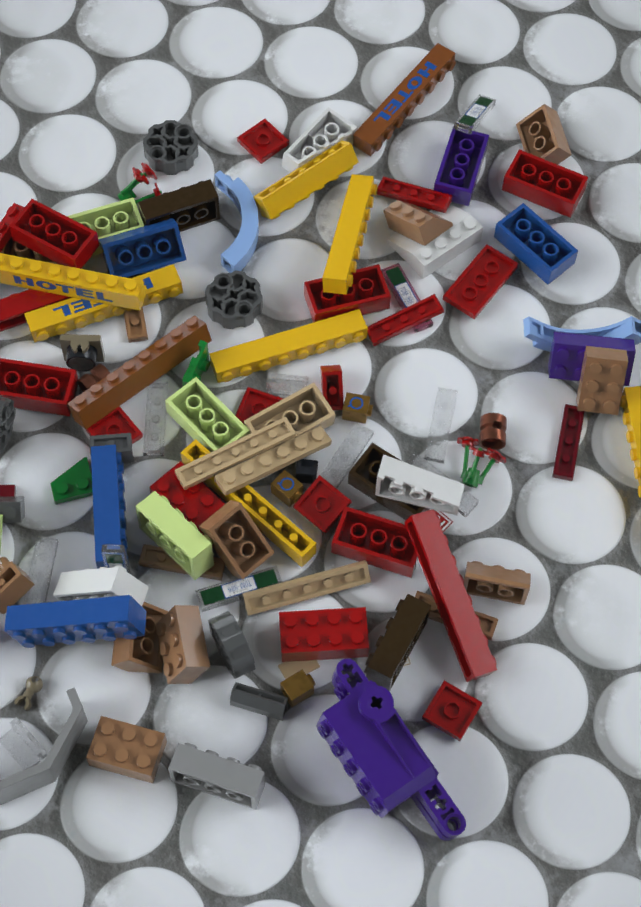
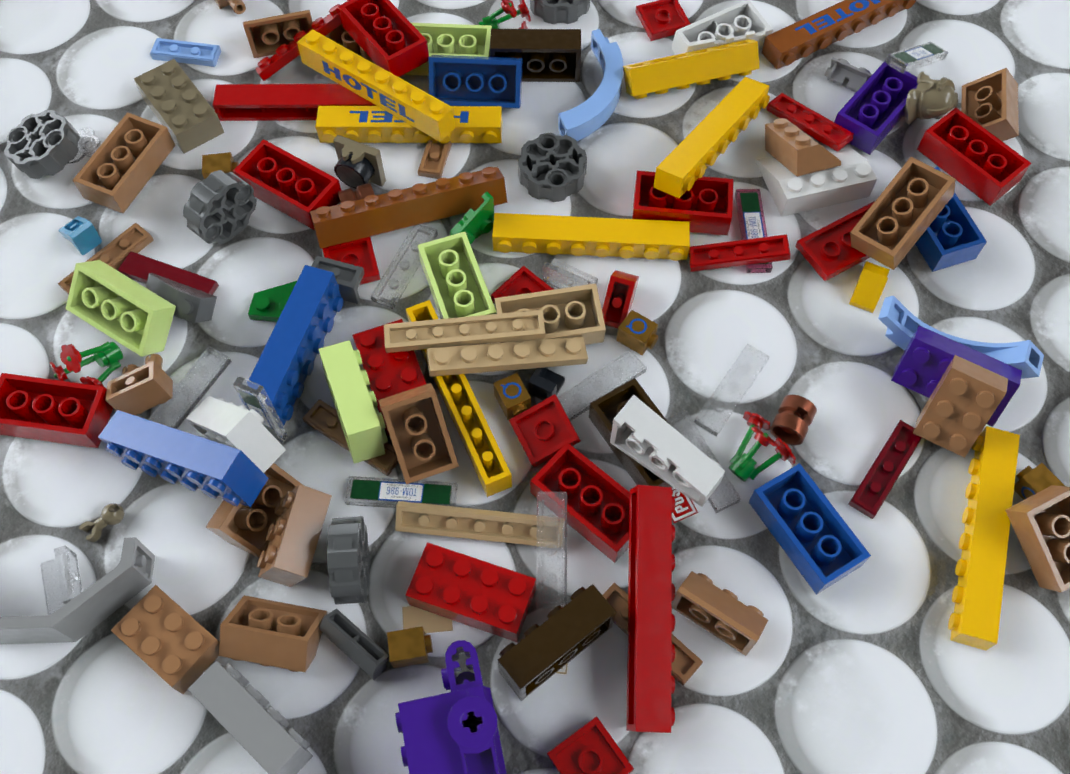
camera: 25 degrees right, 0 degrees up
none -> medium nougat slope [219,595,327,673]
none -> clear tile [536,492,567,609]
none -> blue brick [749,463,871,595]
none -> light grey hinge [824,57,872,92]
none -> yellow slope [849,261,890,313]
none -> medium nougat brick [850,157,956,270]
none -> dark tan helmet [905,71,958,125]

